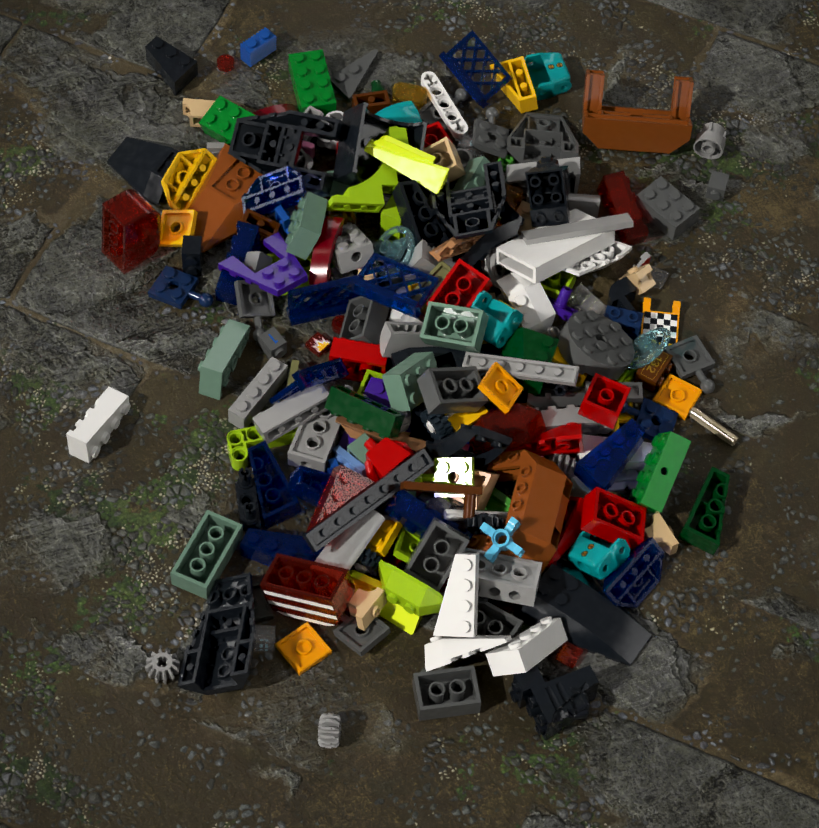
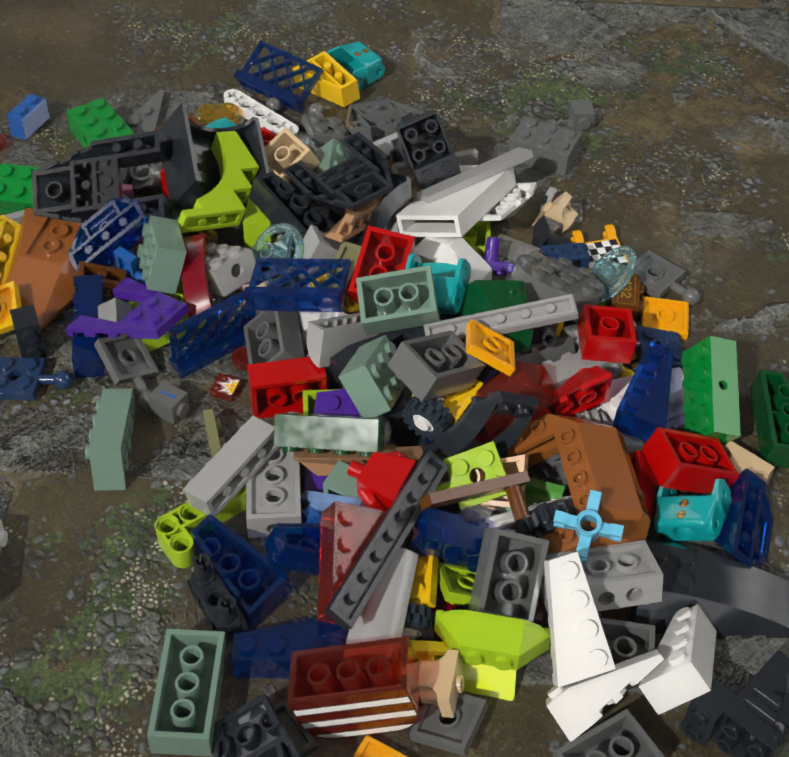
camera: 20 degrees left, 10 degrees down
light grey brick [228,357,288,429] -> none
clear blue fence [269,358,349,404] -> none
neon yellow wedge [364,135,450,194] -> none
clear red tile [555,641,583,669] -> none
dark orange wedge [582,69,694,154] -> none
clear red wedge [597,170,649,246] -> none
dark tan axle [688,407,738,446] -> none
light grey piece [693,122,727,160] -> none

